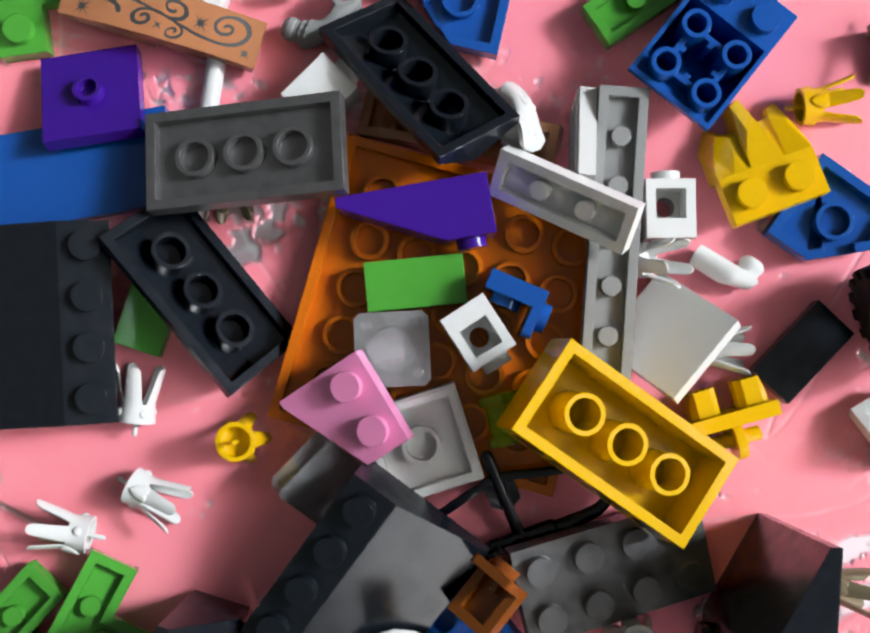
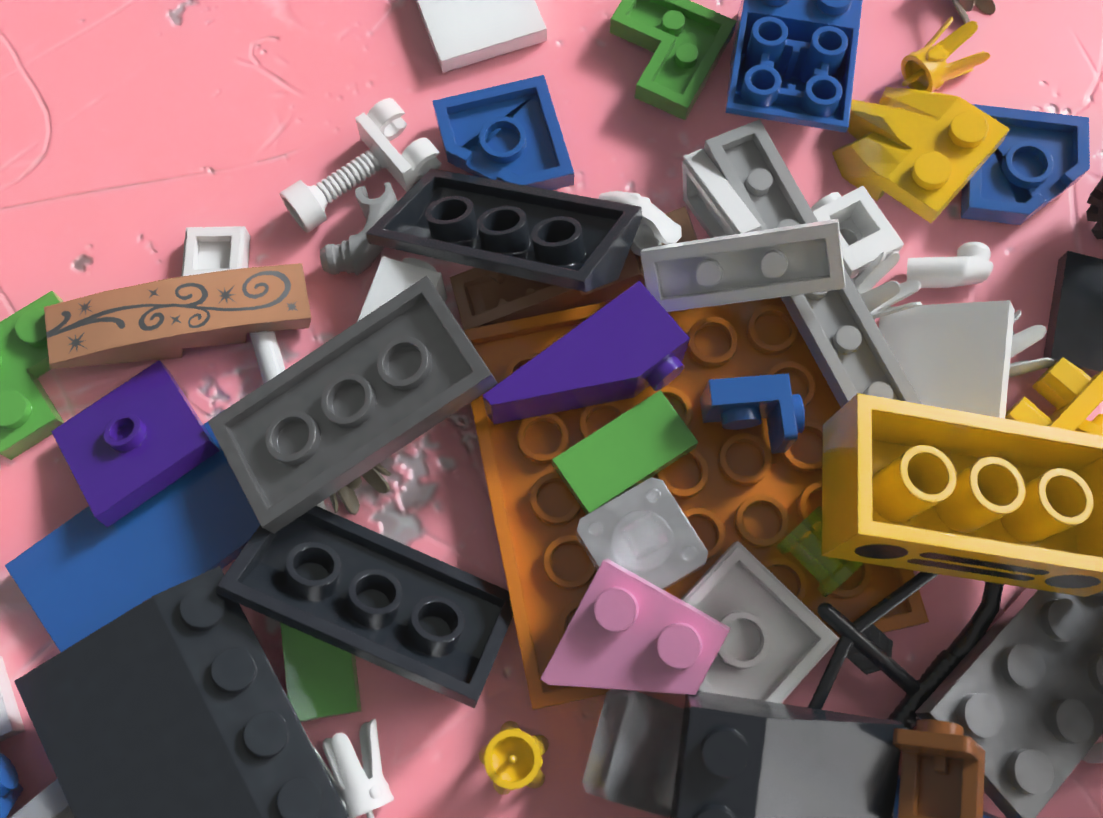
camera: 20 degrees left, 15 degrees down
white brick [439,293,516,375] -> none

